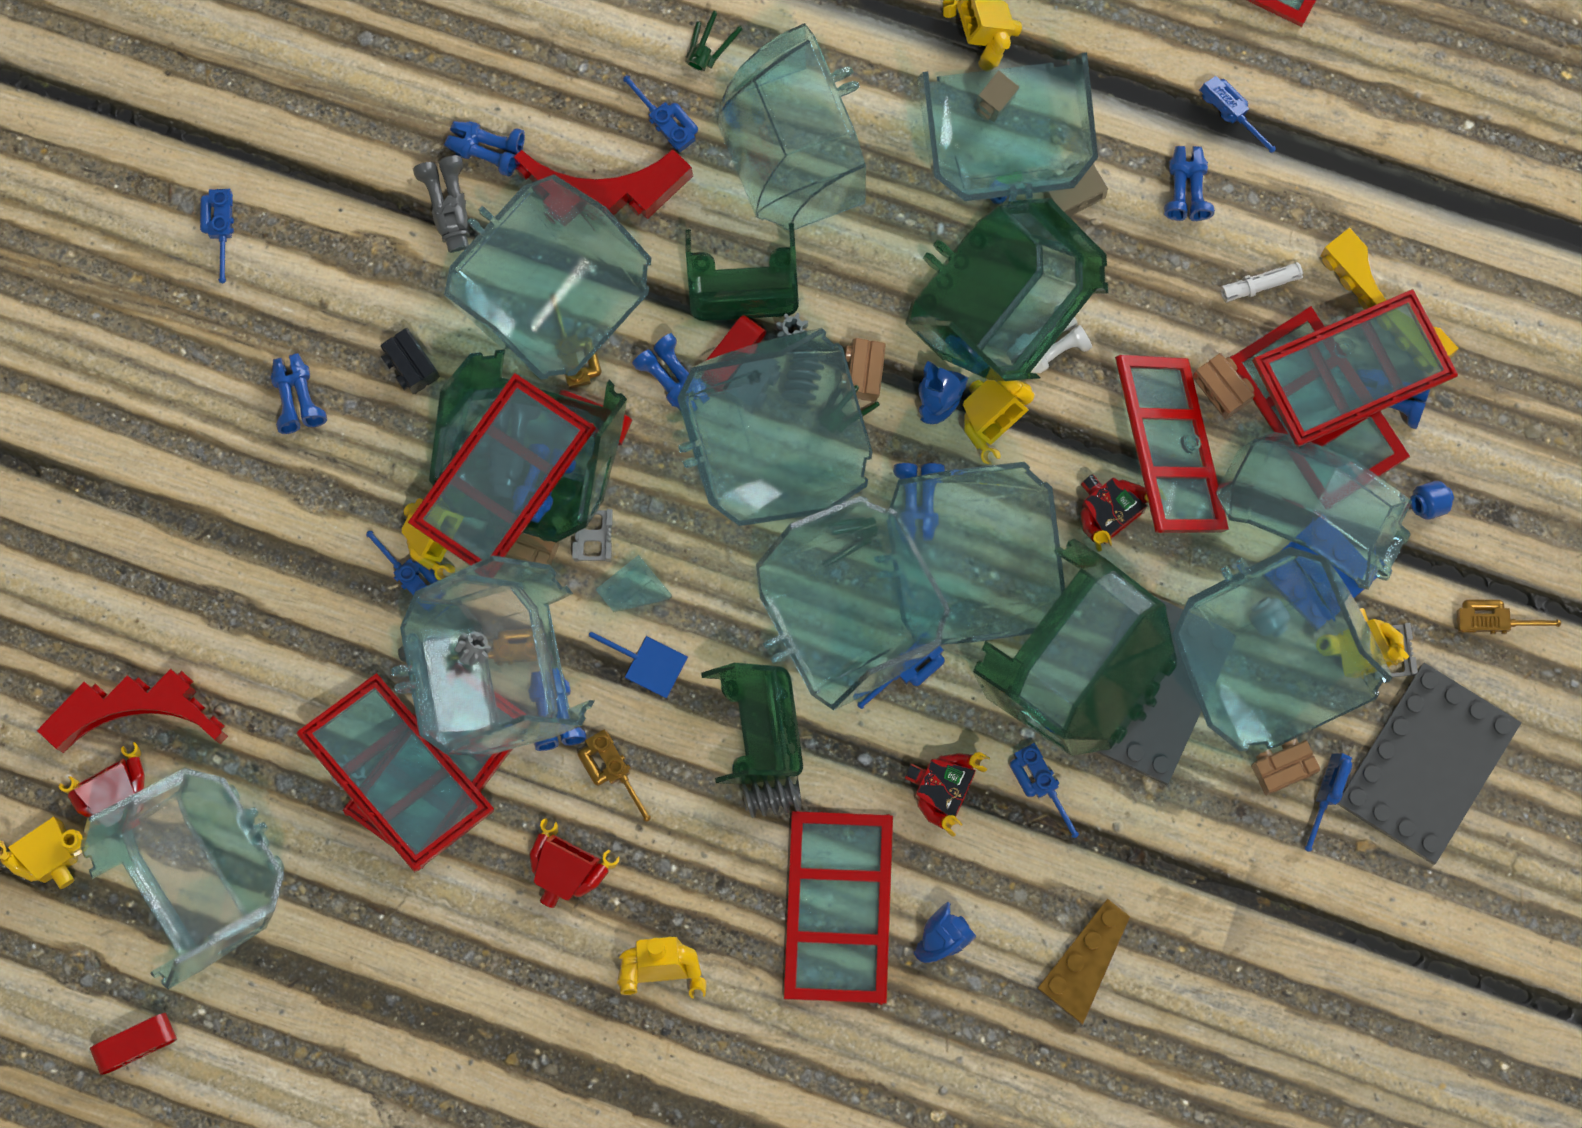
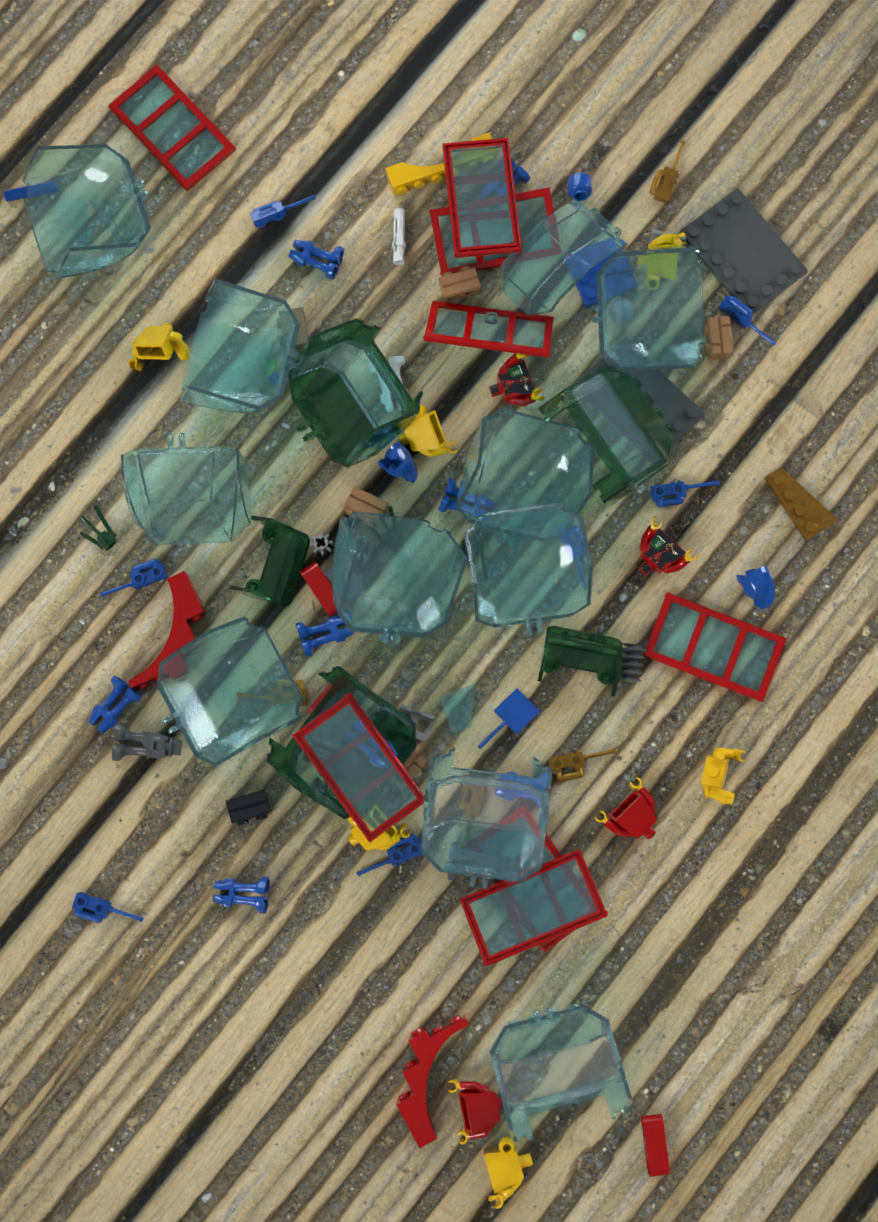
camera: 70 degrees left, 5 degrees up
light grey gear [454,631,491,667] -> none
dark tan brick [974,70,1020,122] -> none

